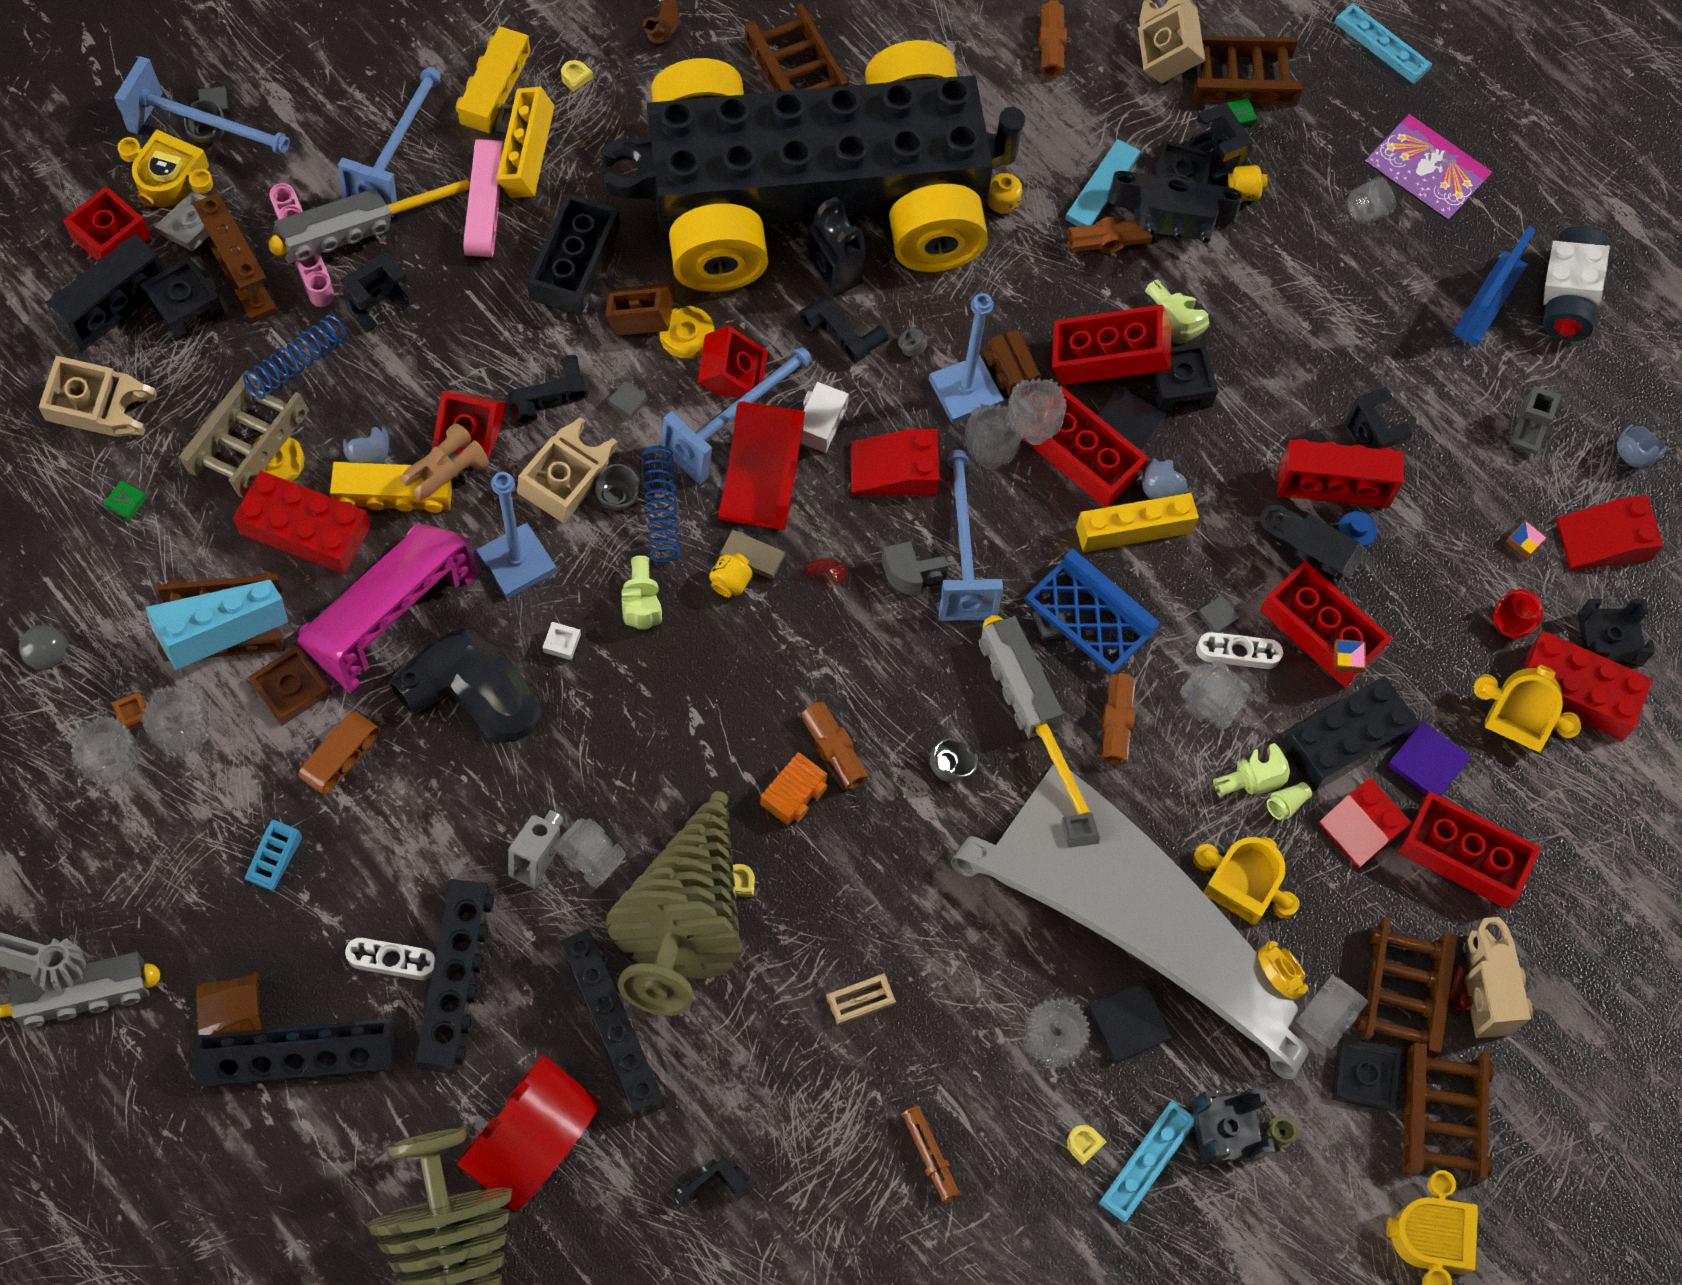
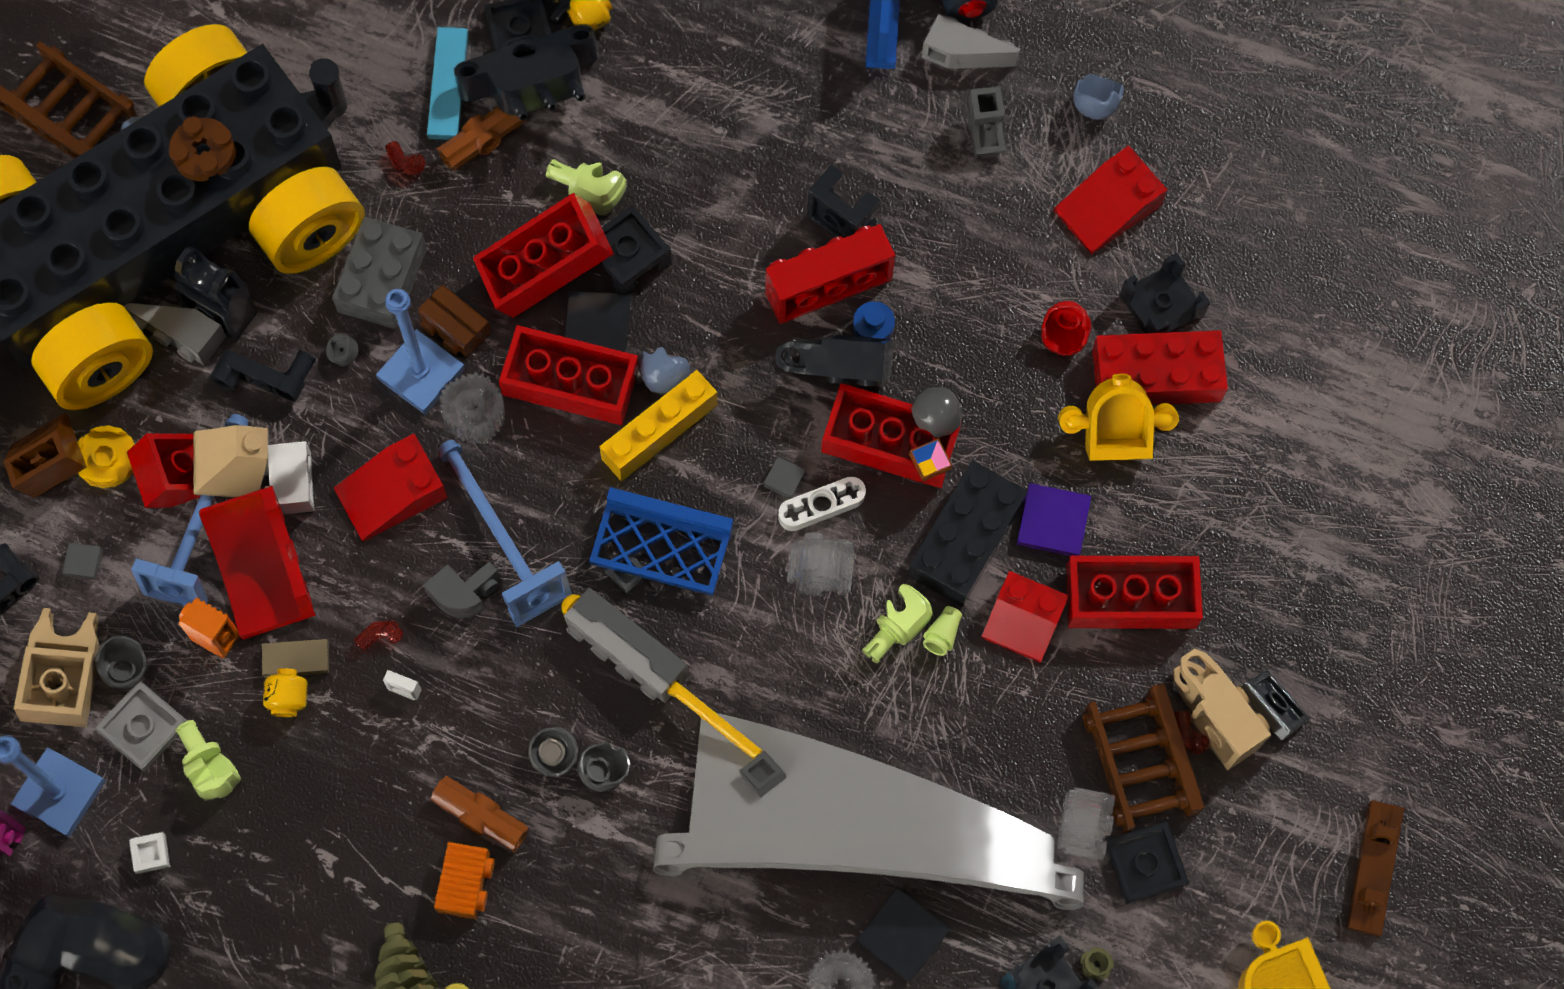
camera: 25 degrees left, 5 degrees up
blue piece [642,446,680,562] -> none
yellow head [987,173,1023,214] -> none
clear brick [1006,378,1067,445] -> none
dark orange piece [1101,673,1136,765] -> none
yellow piece [1193,836,1299,926] -> none
yellow tile [1258,941,1308,1000] -> none
reddish brown fence [1403,1043,1494,1185] -> none
tile [1505,520,1548,560] -> none
none -> light grey tile [94,681,187,772]
none -> light grey slope [124,303,227,365]
none -> reddish brown plate [169,116,236,181]
none -> orange brick [179,598,239,659]
none -> tan slope [193,425,268,498]
none -> dark grey brick [332,217,427,329]
none -> white tile [383,670,421,701]
none -> clear red arm [385,141,426,175]
none -> dark grey hair [528,727,579,777]
none -> dark grey hair [911,387,963,438]
none -> light grey slope [922,14,1020,69]
none -> black tile [1241,670,1310,740]
none -> reddish brown hinge [1346,800,1404,938]

